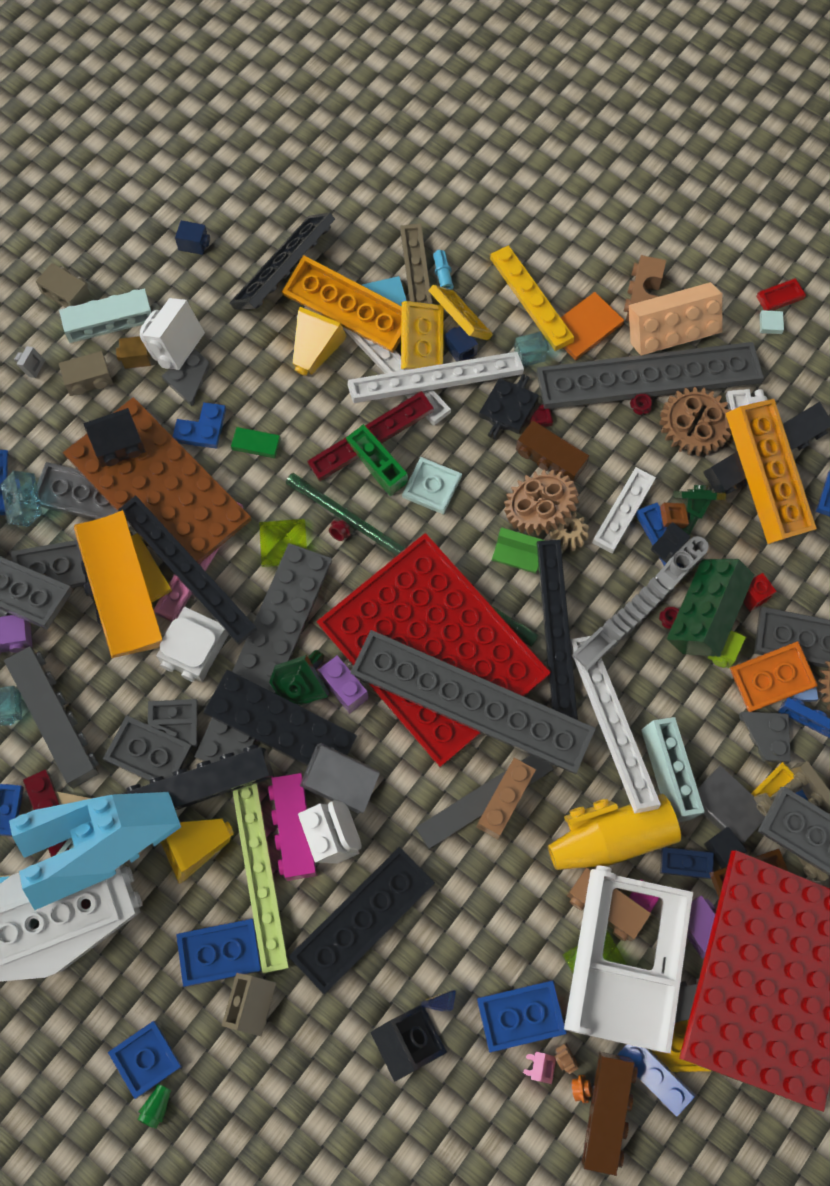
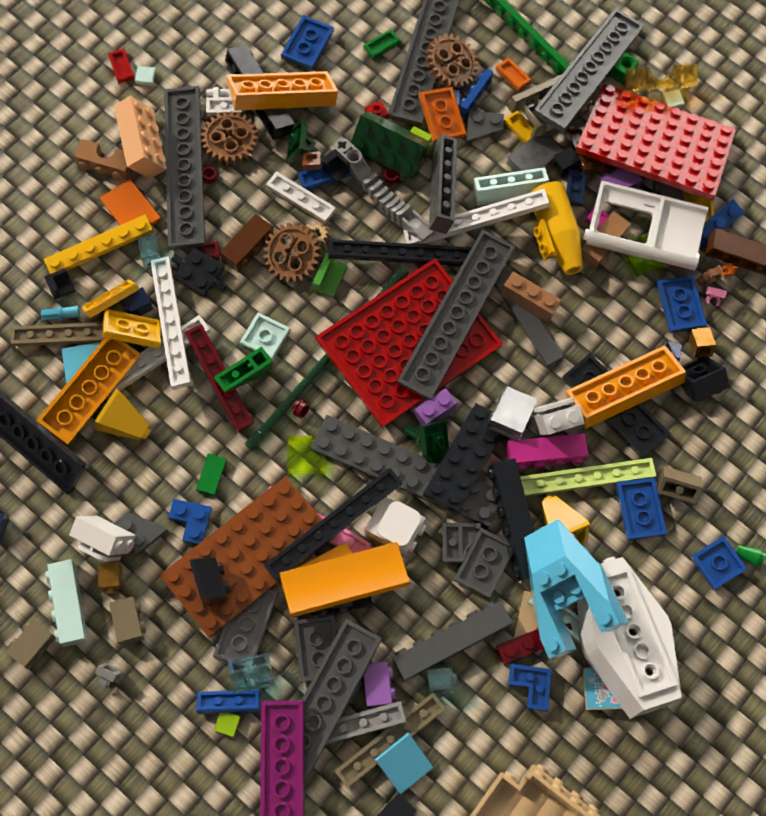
camera: 90 degrees left, 0 degrees up
none -> black panel [44,268,75,300]
none -> dark grey brick [429,134,457,234]
none -> light orange arch [566,346,686,429]
none -> pearl gold brick [688,327,716,358]

